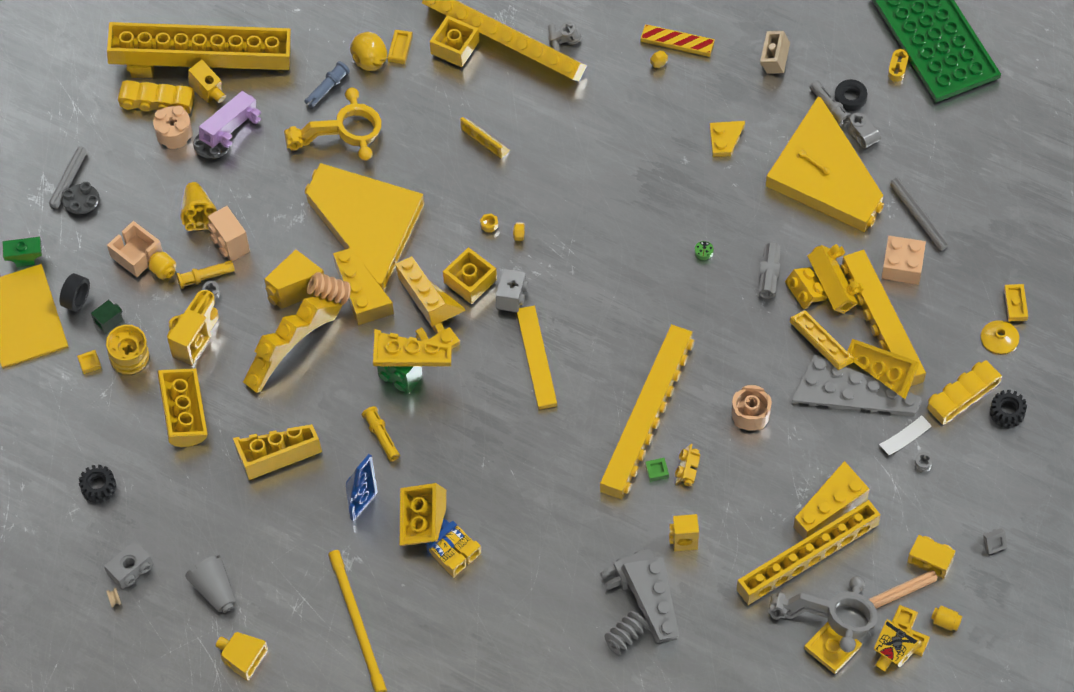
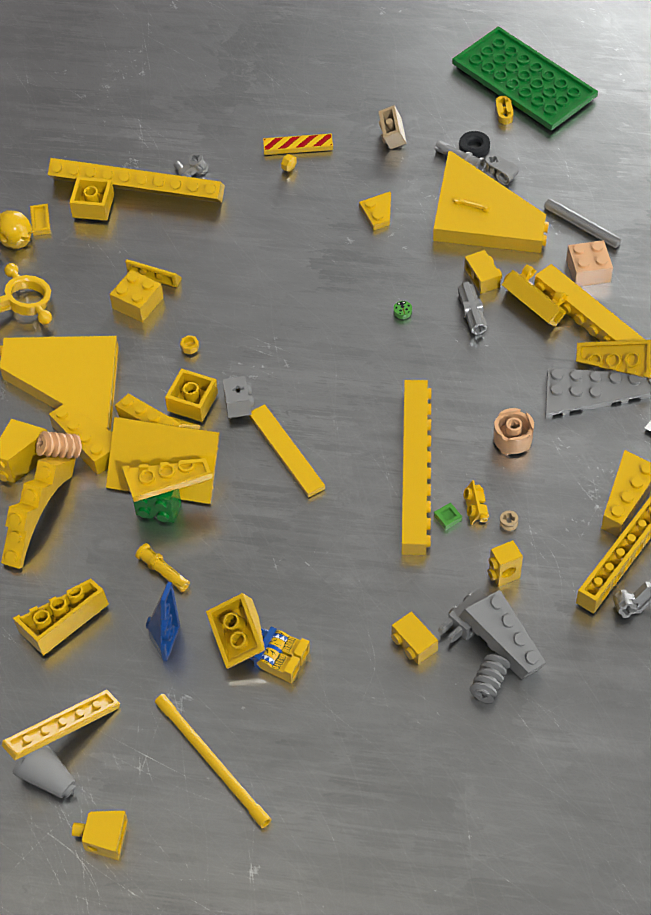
camera: 20 degrees left, 5 degrees down
yellow tile [513,222,525,241] -> none
yellow bracket [785,267,828,309] -> none
yellow tile [790,310,854,370] -> none
none -> yellow tile [1,690,120,760]
none -> yellow piece [106,417,220,504]
none -> yellow brick [110,270,163,323]
none -> yellow brick [391,611,438,665]
none -> yellow brick [464,250,502,294]
none -> tan bush [500,510,518,531]

